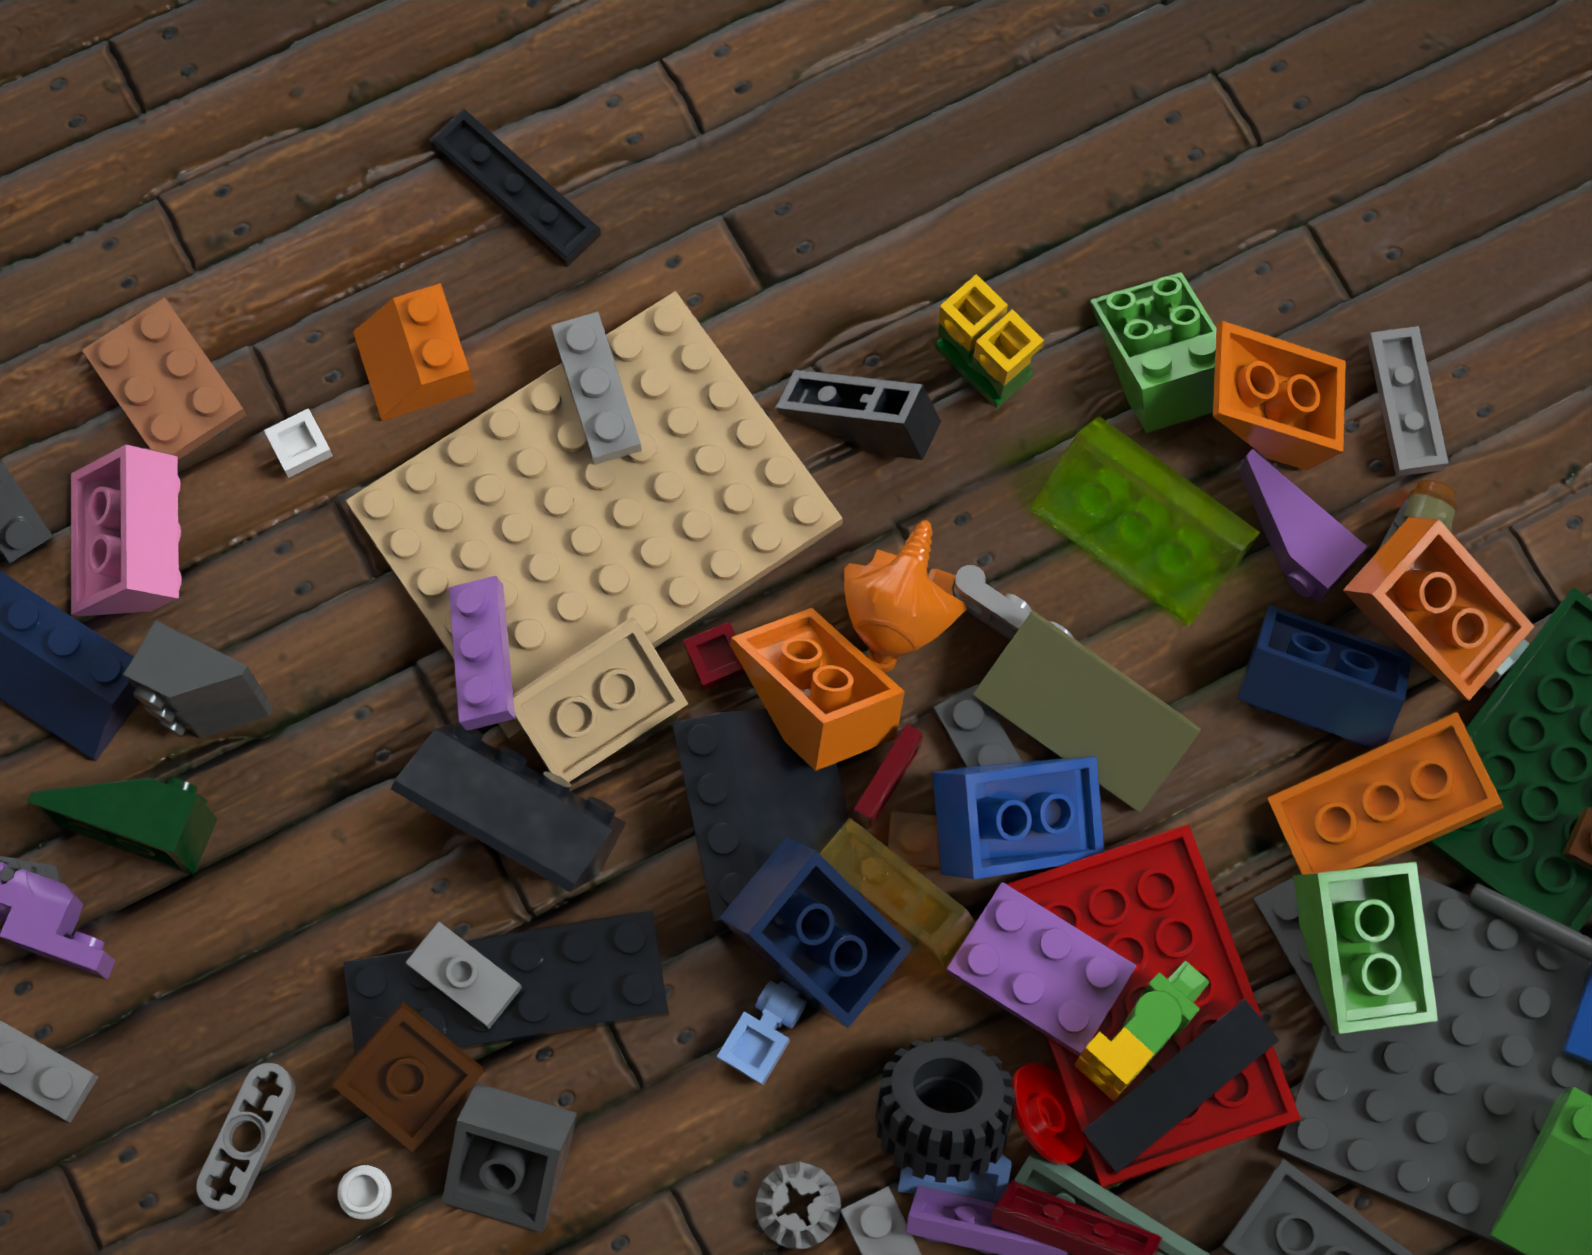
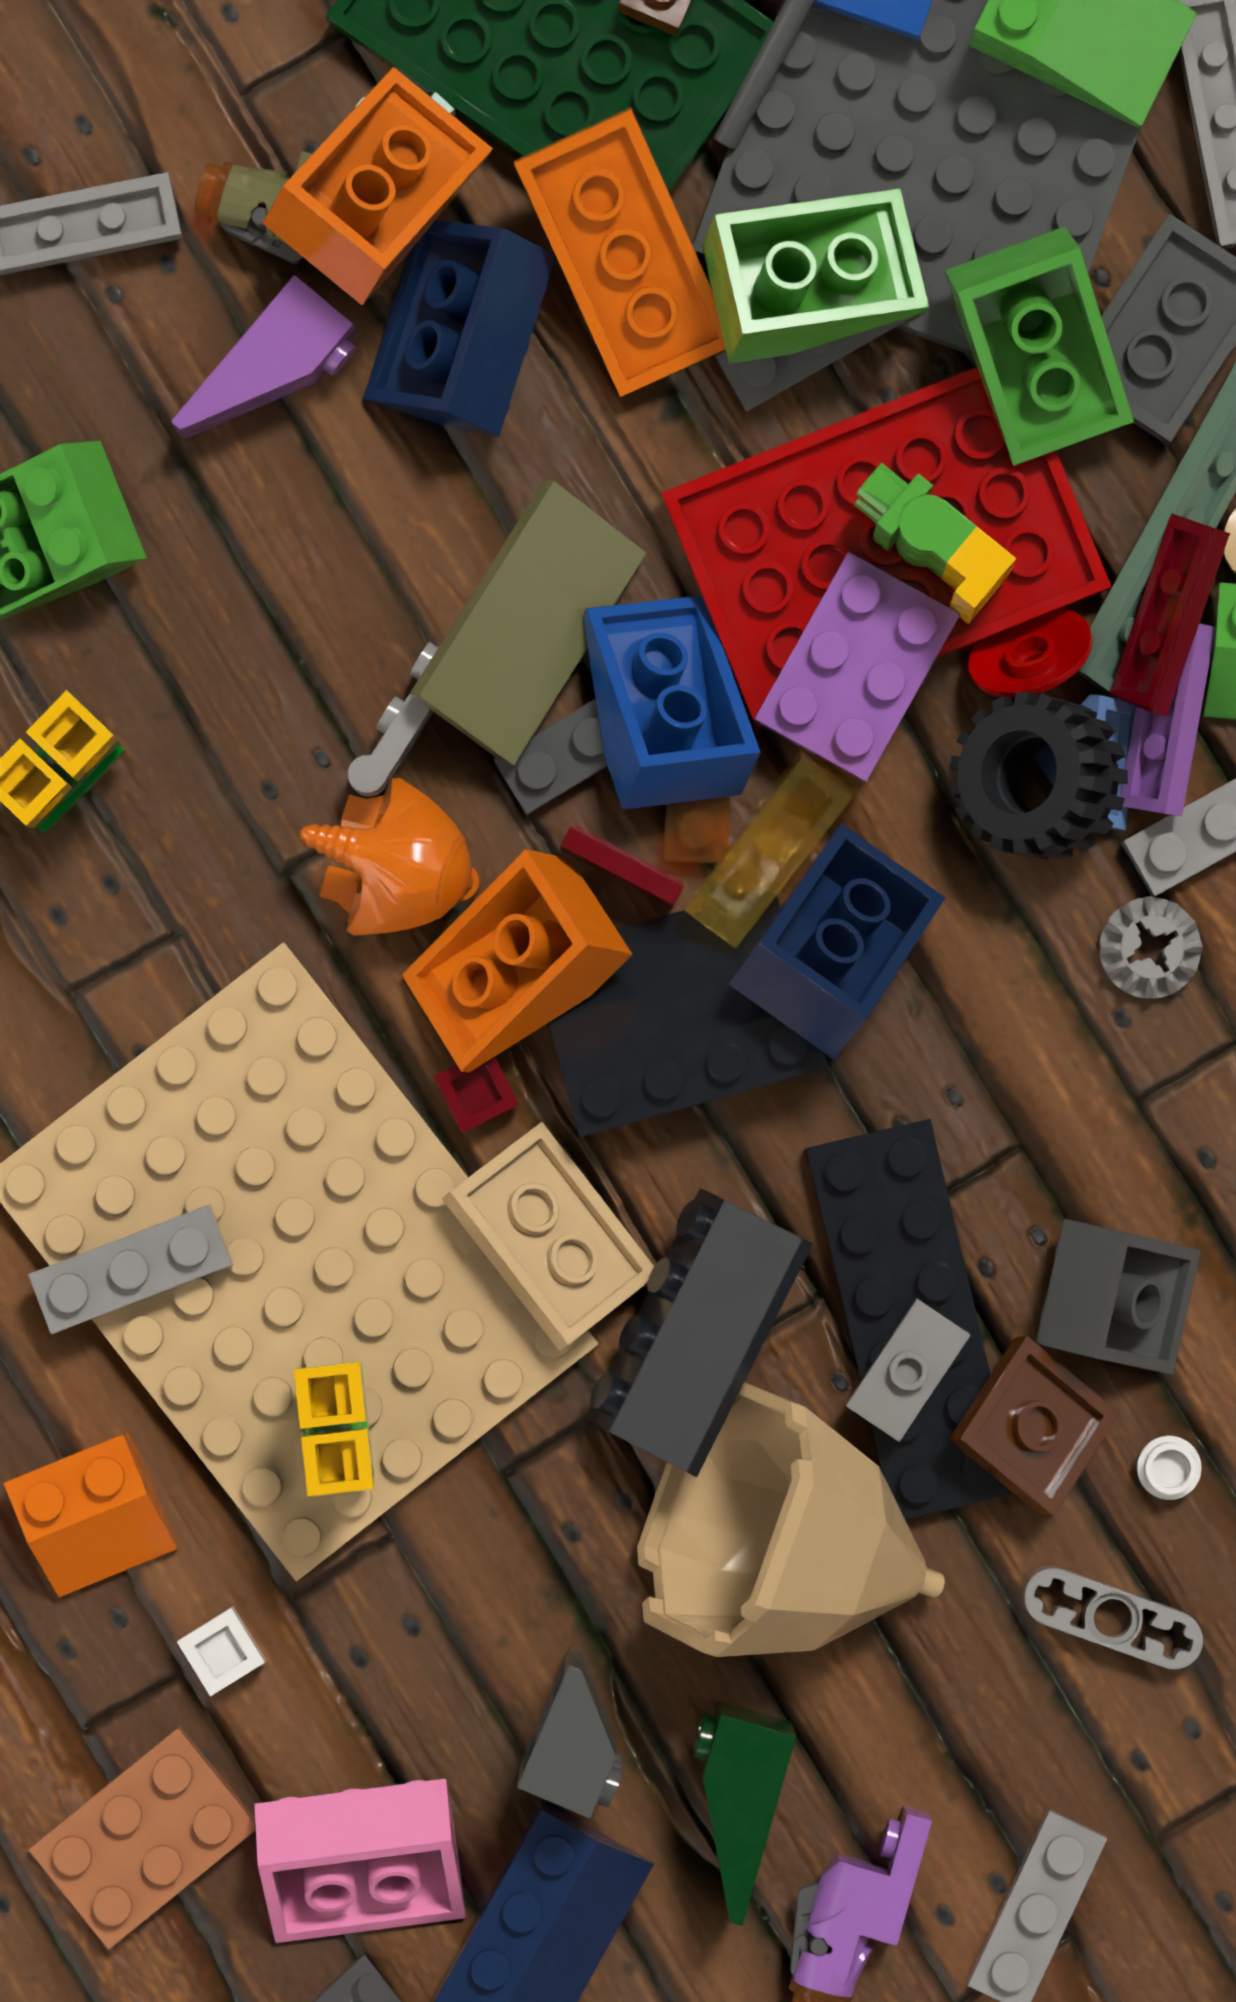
camera: 100 degrees left, 15 degrees up
medium lavender plate [449,576,515,731] -> none
light blue plate [717,980,807,1086] -> none
black slope [775,370,941,460] -> none
clear neon green slope [1030,416,1260,626] -> none
black tile [1081,999,1279,1175] -> none
orange slope [1213,321,1346,470] -> none
none -> yellow hips [293,1361,375,1497]
none -> tan piece [637,1382,945,1657]
none -> bright green slope [944,226,1134,466]

